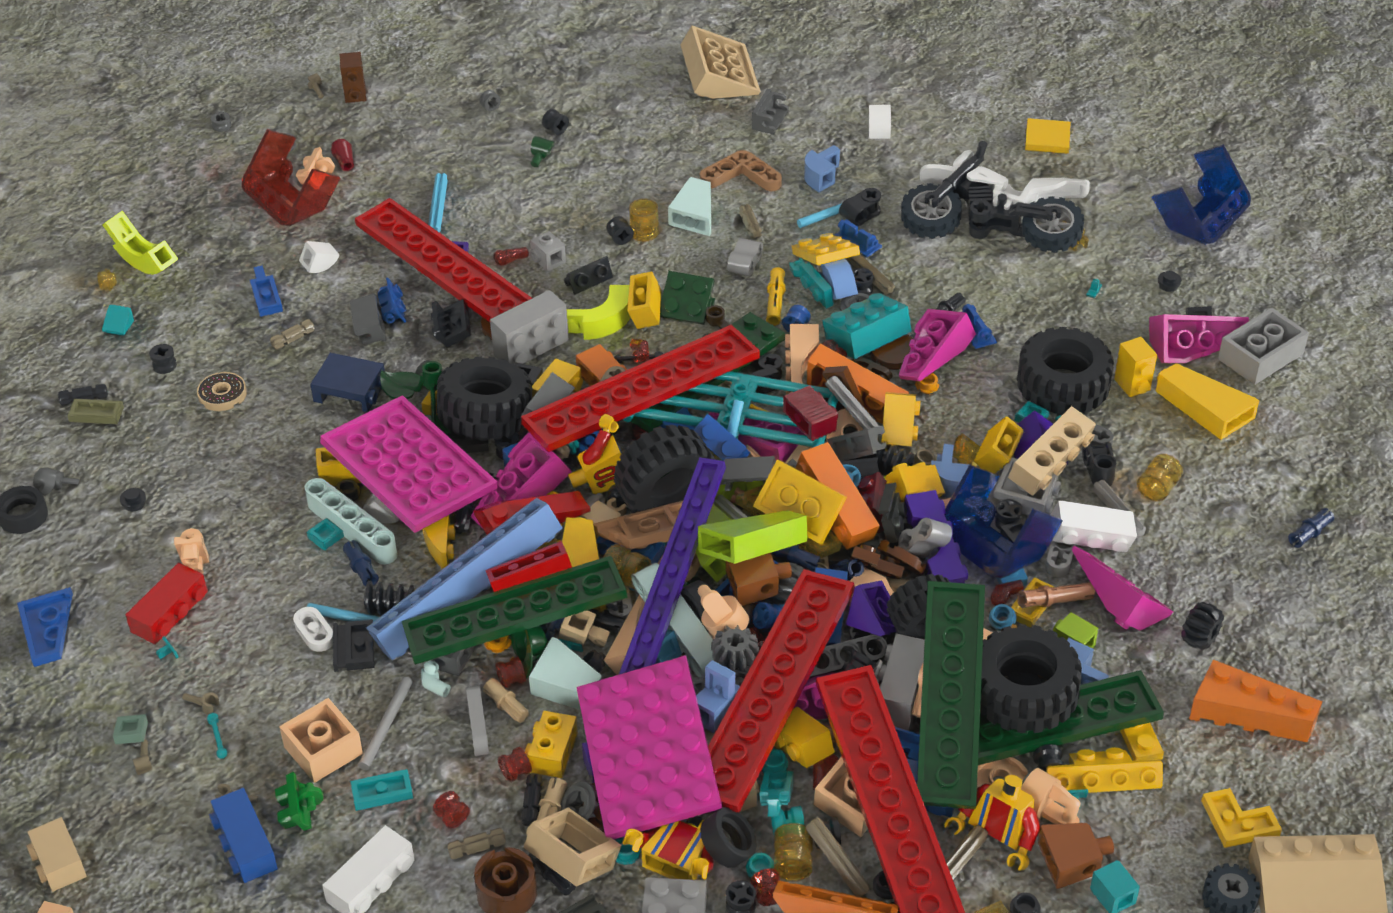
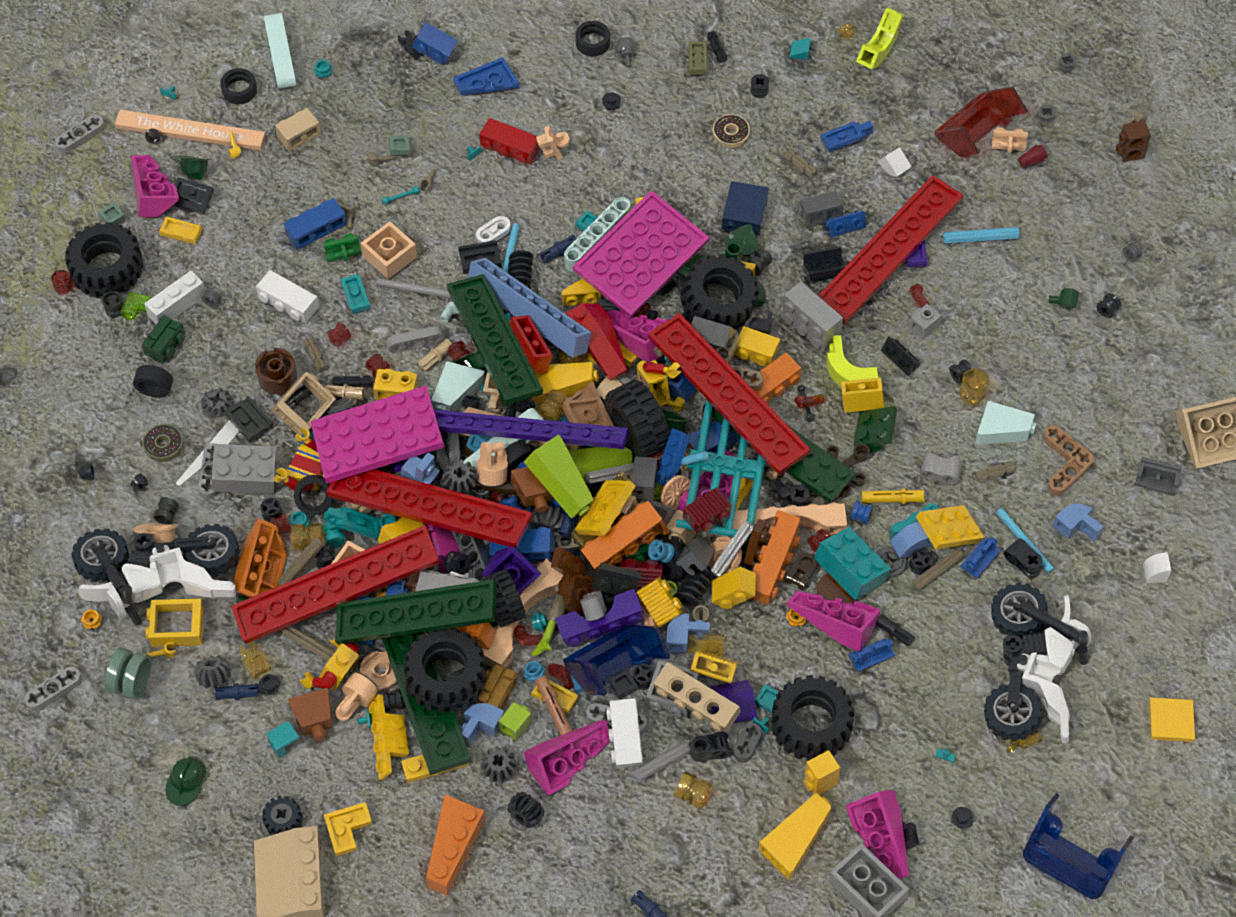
camera: 85 degrees right, 15 degrees up
none -> dark grey gear [480,746,517,784]

